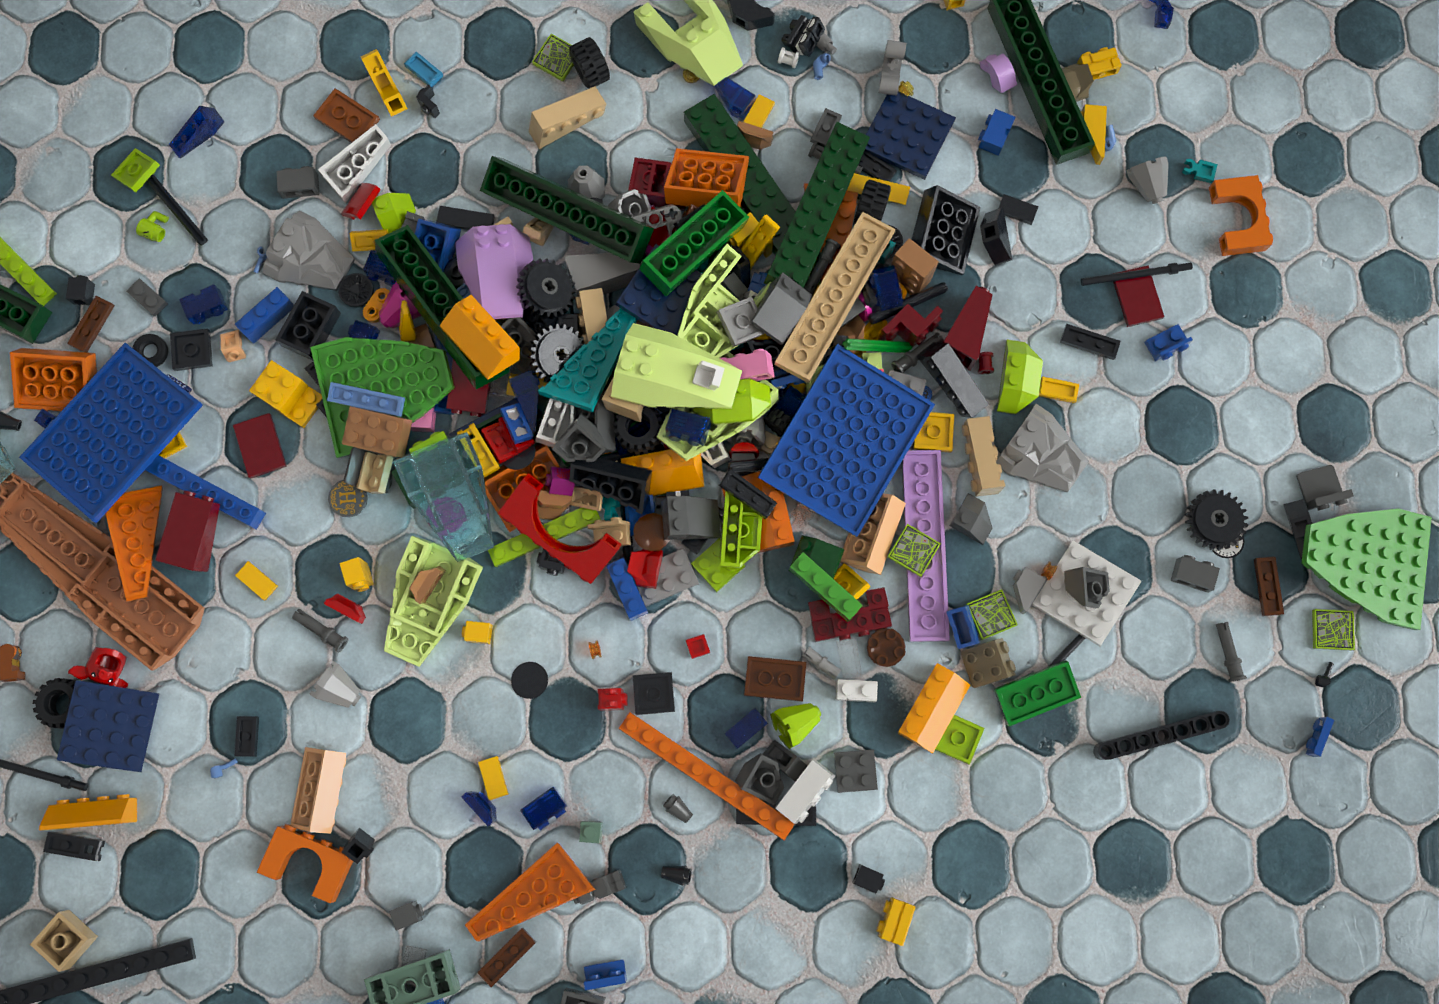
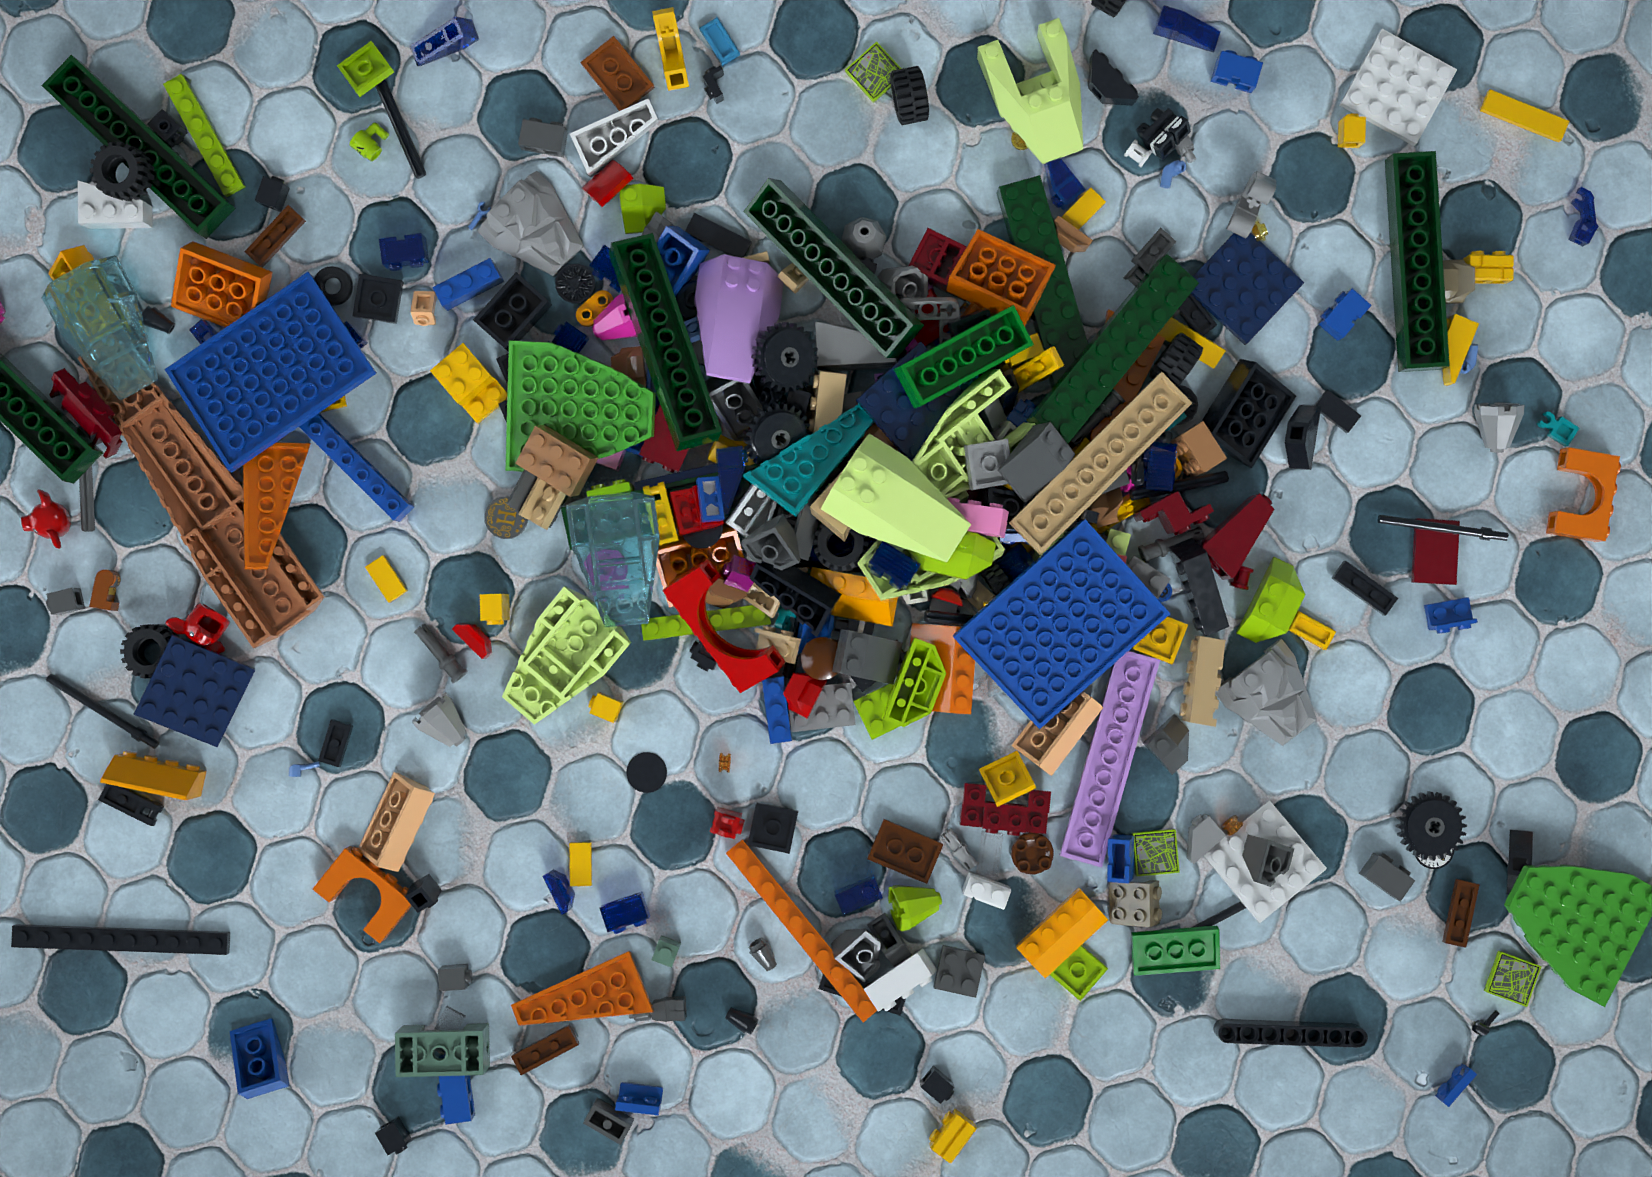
camera: 15 degrees right, 10 degrees up
tan brick [30,910,98,972] -> none
dark grey plate [126,278,168,317] -> none
dark red slope [155,490,220,572] -> none
dark red tile [233,413,287,479] -> none
medium blue plate [327,382,405,417] -> none
yellow plate [349,229,389,252] -> none
yellow slope [399,300,416,342] -> none
medium nougat slope [409,566,446,604] -> none
light orange slope [440,295,520,380] -> none
tan wedge [529,86,606,149] -> none
red plate [686,634,710,659] -> none
white panel [692,361,725,391] -> none
black tile [718,469,777,519] -> none
dark green slope [789,535,844,579] -> none
bright green brick [789,552,863,622] -> none
green axle [843,338,912,353] -> none
tile [887,524,941,577] -> none
lavender brick [979,54,1017,93] -> none
dark grey pin [1216,622,1247,682] -> none
dark grey bracket [1296,465,1354,511] -> none

